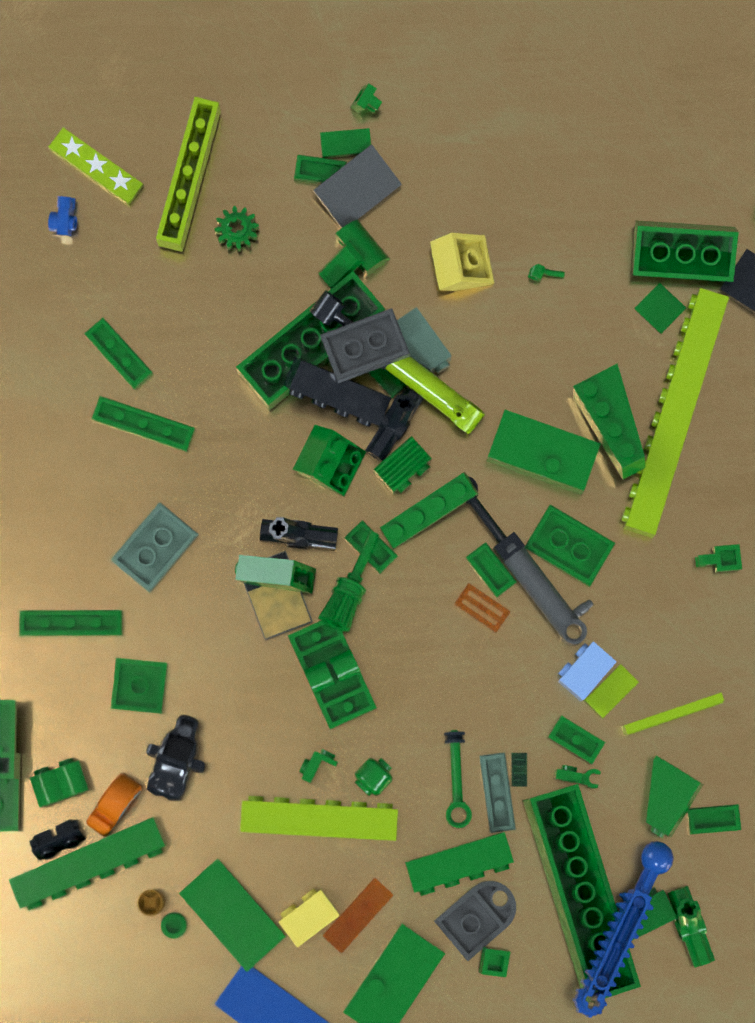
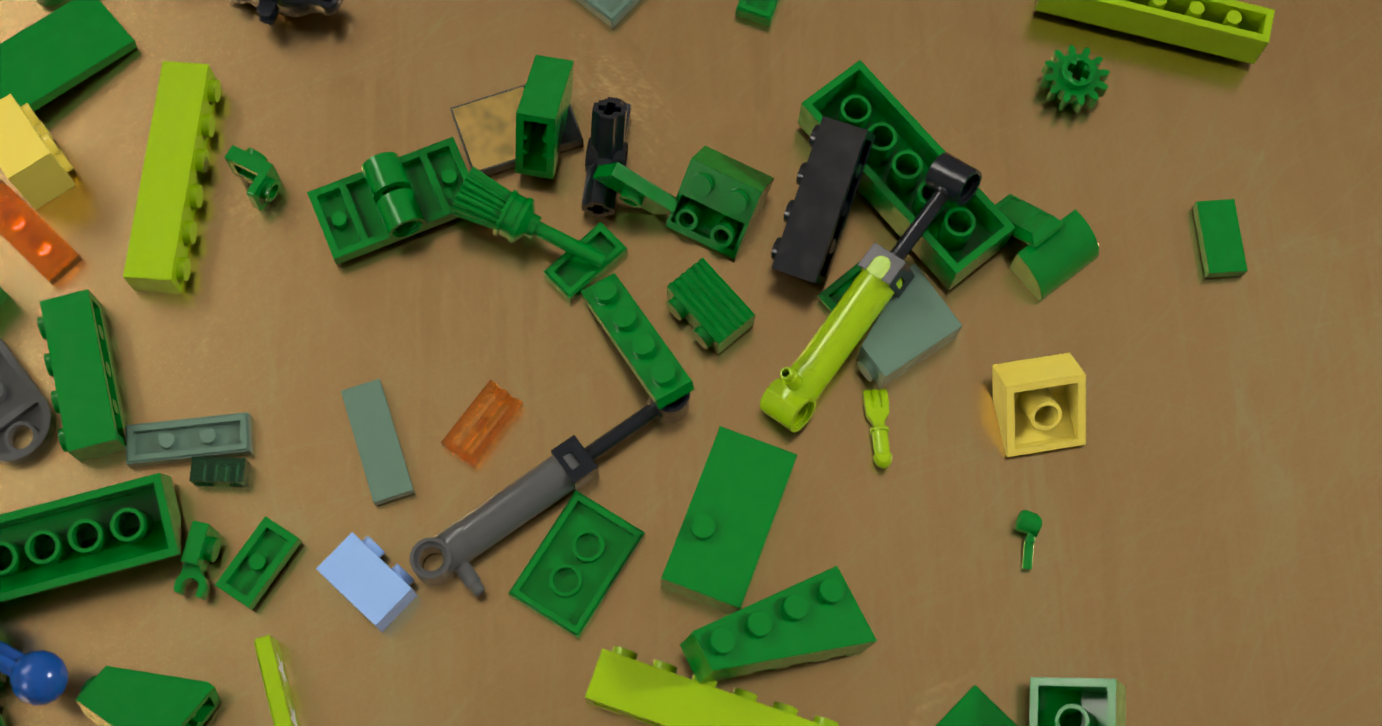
camera: 90 degrees right, 10 degrees down
green tile [294,155,347,184] -> none
dark grey tile [312,144,402,228] -> none
dark grey tile [320,308,410,383] -> none
green tile [350,83,382,113] -> none
green head [354,758,393,796] -> none
black piece [365,387,423,462] -> none
green piece [444,730,472,829] -> none
green tile [466,542,517,598] -> none
lime tile [584,664,639,719] -> none
none -> sand green tile [341,378,415,506]
none -> green plate [593,162,678,215]
none -> lime piece [862,389,893,469]

